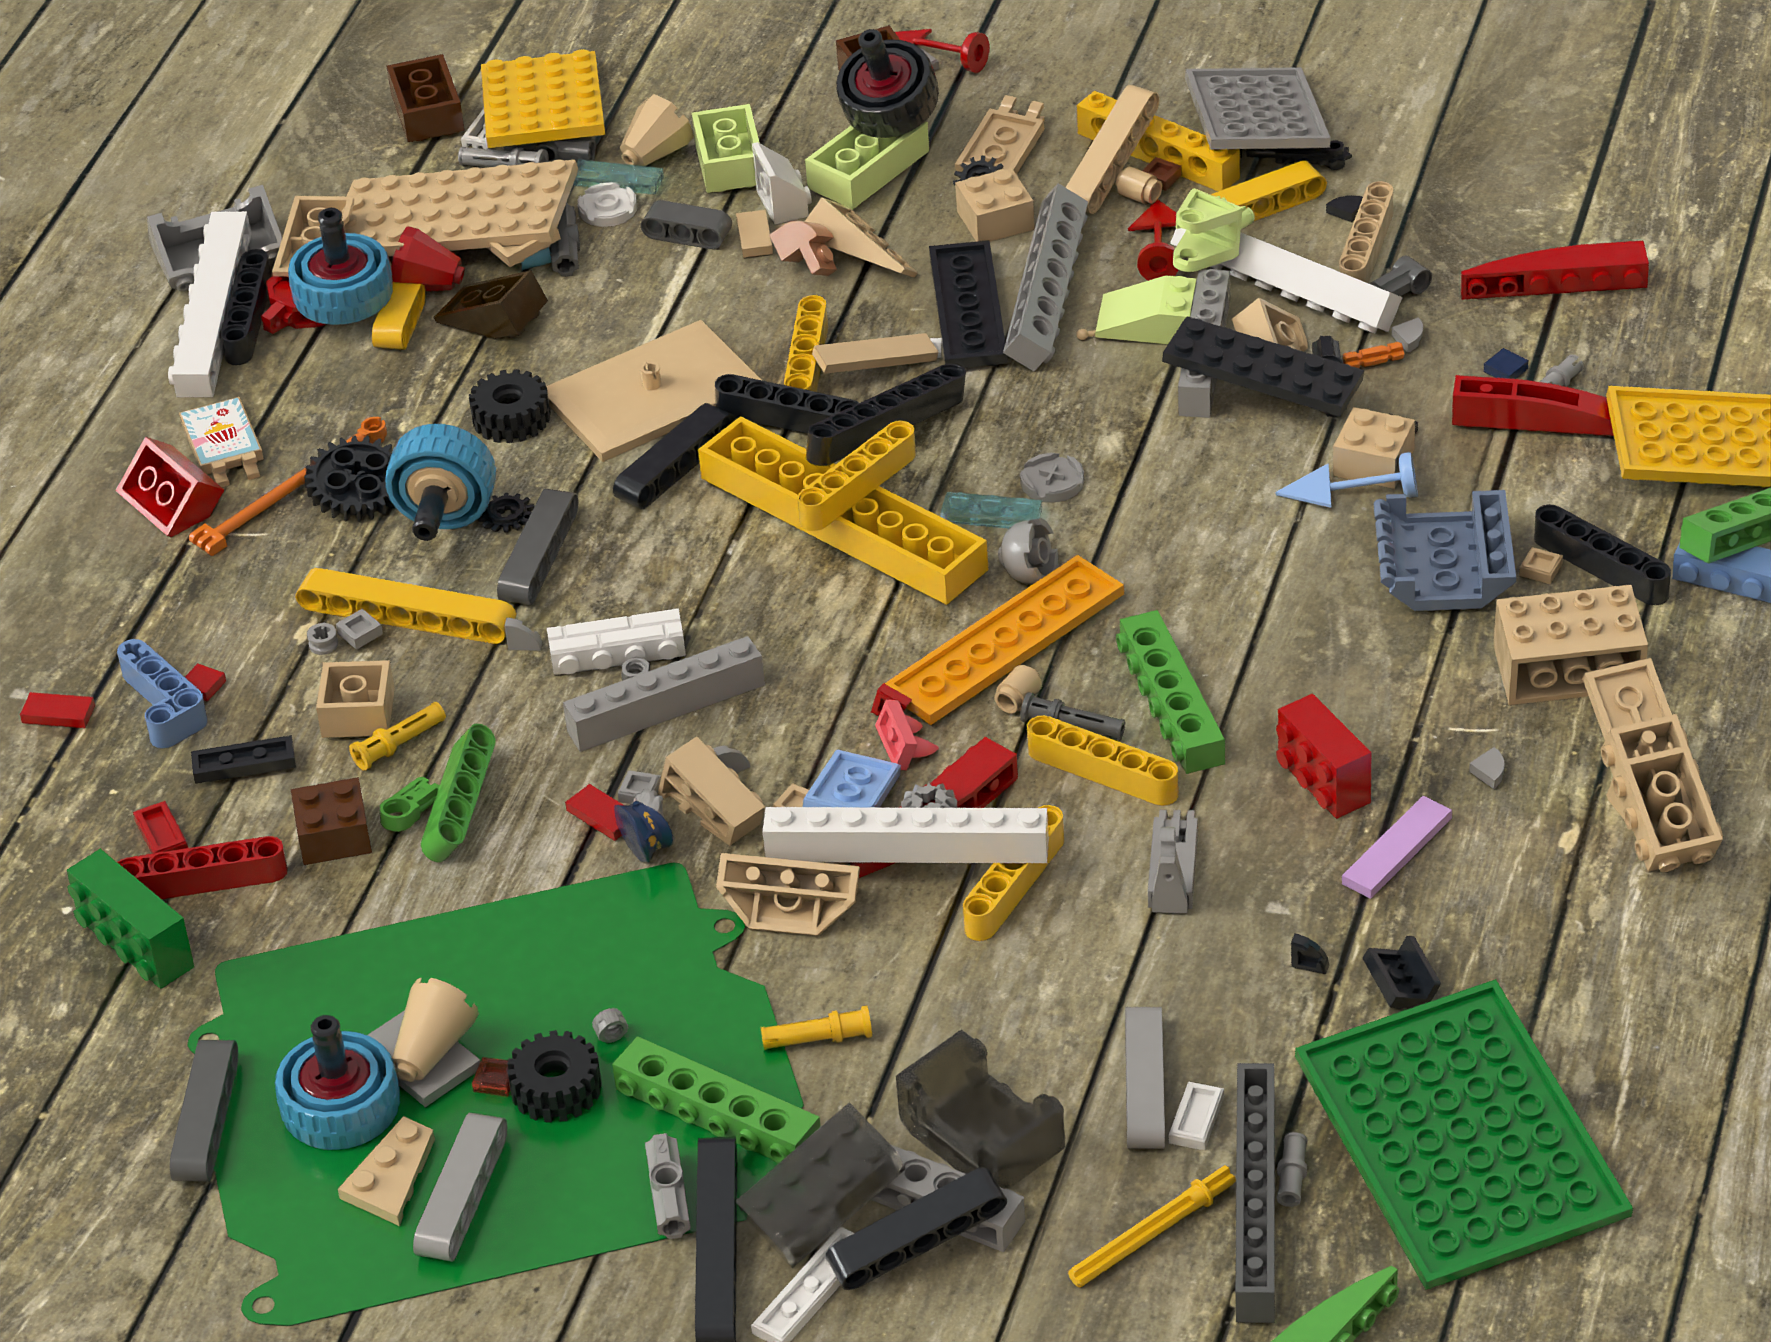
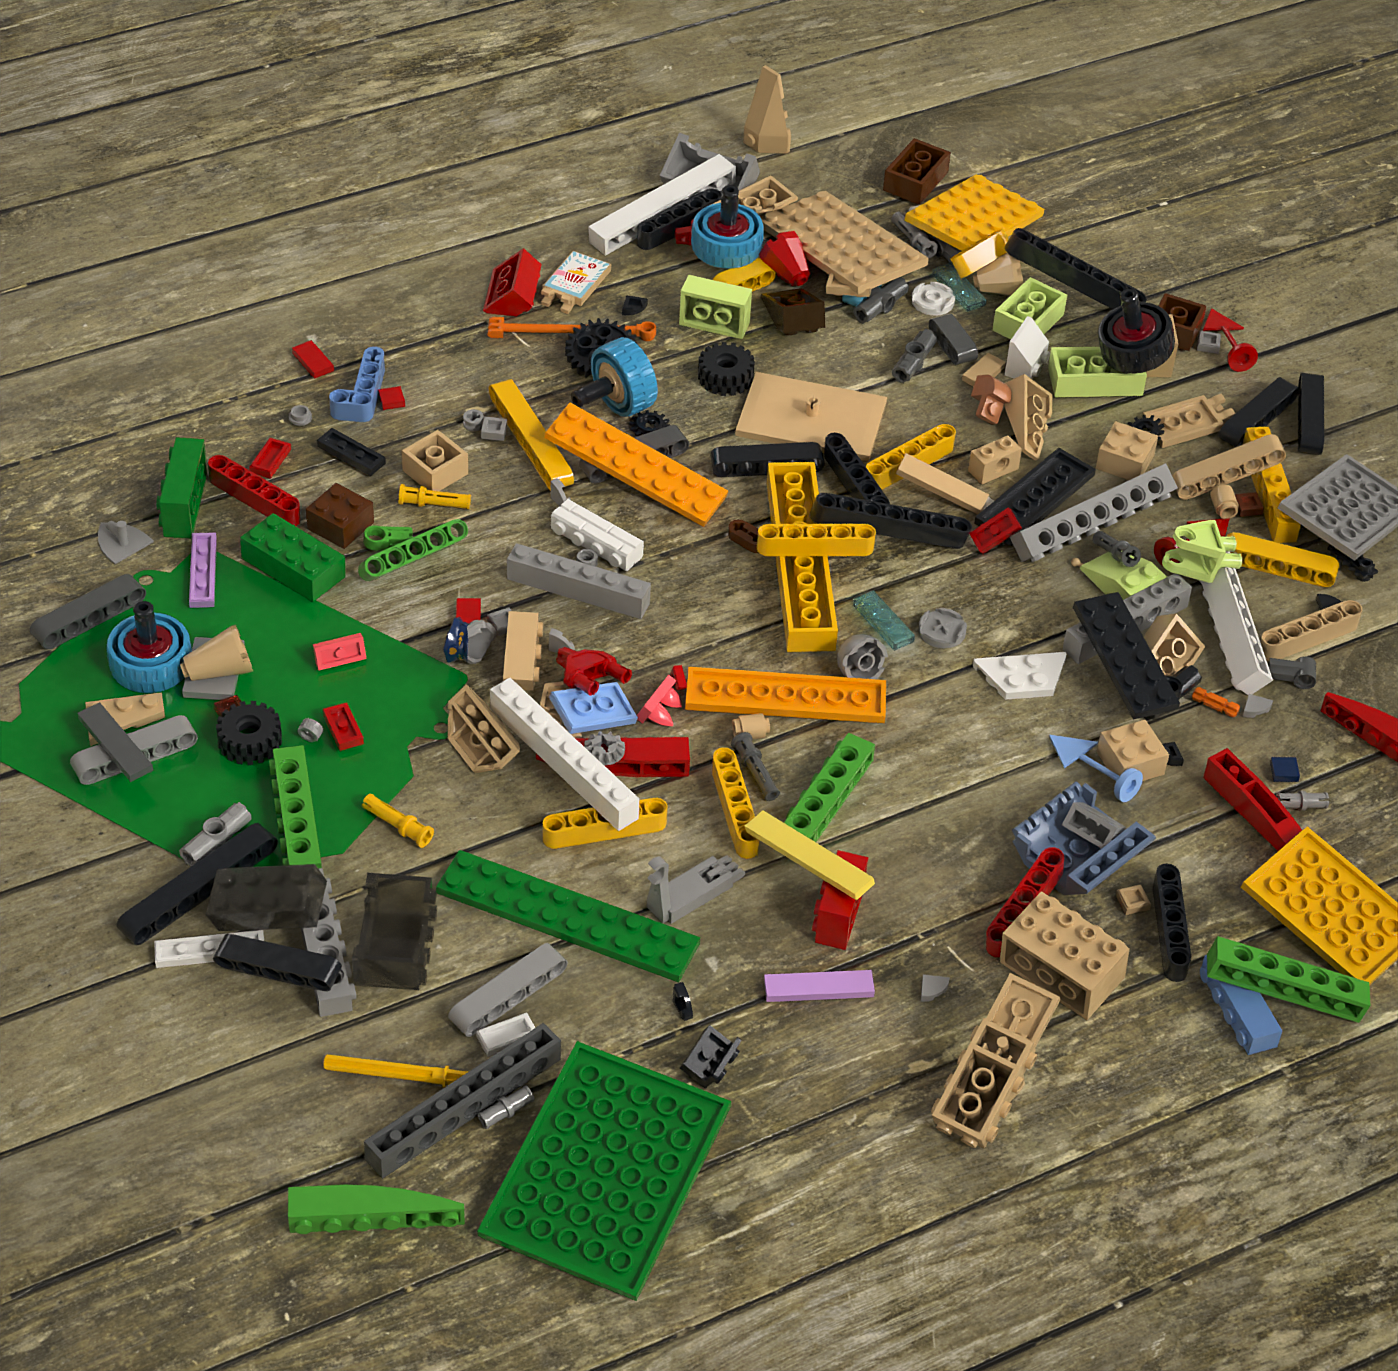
camera: 40 degrees right, 5 degrees up
none -> dark grey tile [77,702,153,782]
none -> light grey shield [98,521,154,564]
none -> lavender tile [189,533,217,608]
none -> green brick [240,513,346,602]
none -> light grey plate [289,405,312,426]
none -> coral tile [313,633,367,670]
none -> red plate [323,702,364,751]
none -> green plate [436,850,700,983]
none -> light orange plate [545,403,728,527]
none -> red connector [556,647,632,696]
none -> black tile [622,295,648,315]
none -> yellowish green brick [679,275,752,339]
none -> reddish brown beam [728,519,759,554]
none -> tan wedge [743,65,791,154]
none -> light yellow tile [745,810,875,900]
none -> dark grey piece [892,329,937,384]
none -> yellow beam [950,229,1009,278]
none -> tan brick [968,436,1022,485]
none -> red plate [970,507,1022,554]
none -> white wing [973,652,1067,700]
none -> red beam [986,847,1064,957]
none -> black beam [1005,228,1147,309]
none -> light grey brick [1062,802,1127,849]
none -> dark grey pin [1093,531,1141,567]
none -> black beam [1219,377,1300,447]
none -> black beam [1298,373,1324,455]

